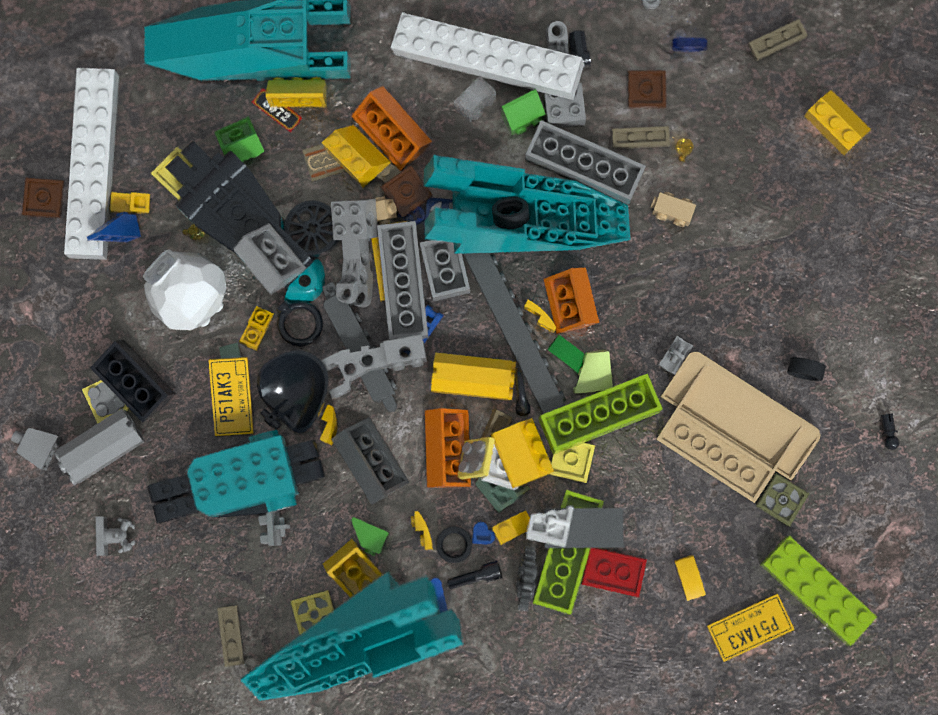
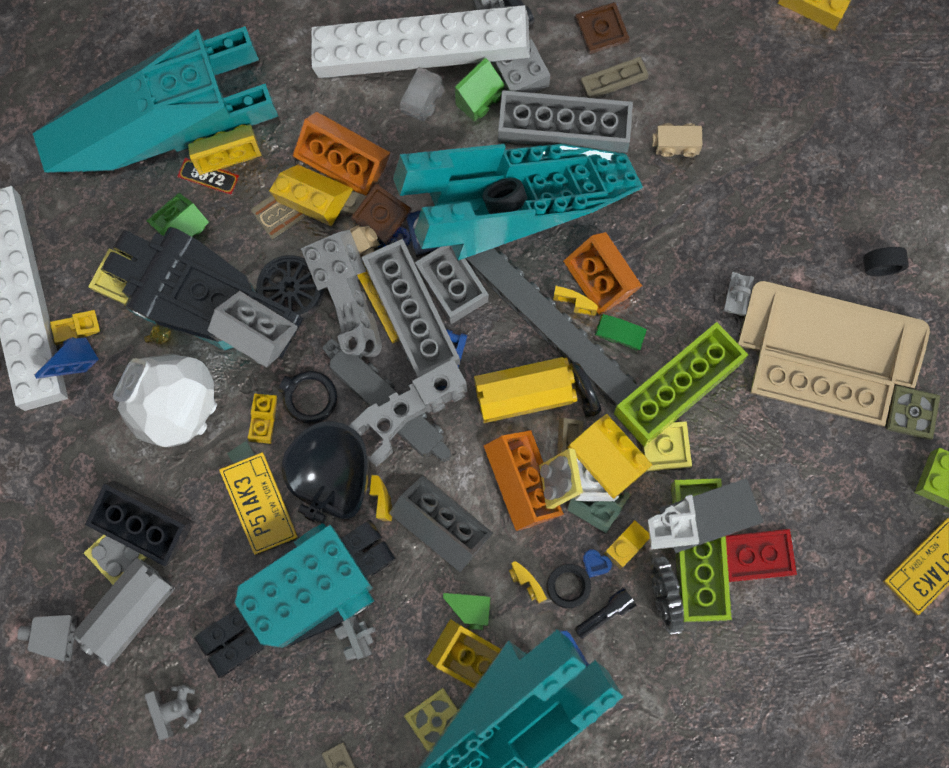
camera: 20 degrees left, 5 degrees down
teal piece [284,259,325,303] -> none
yellowish green slope [573,350,613,393] -> none
yellow slope [674,555,706,601] -> none
clear yellow piece [676,138,693,162] -> none

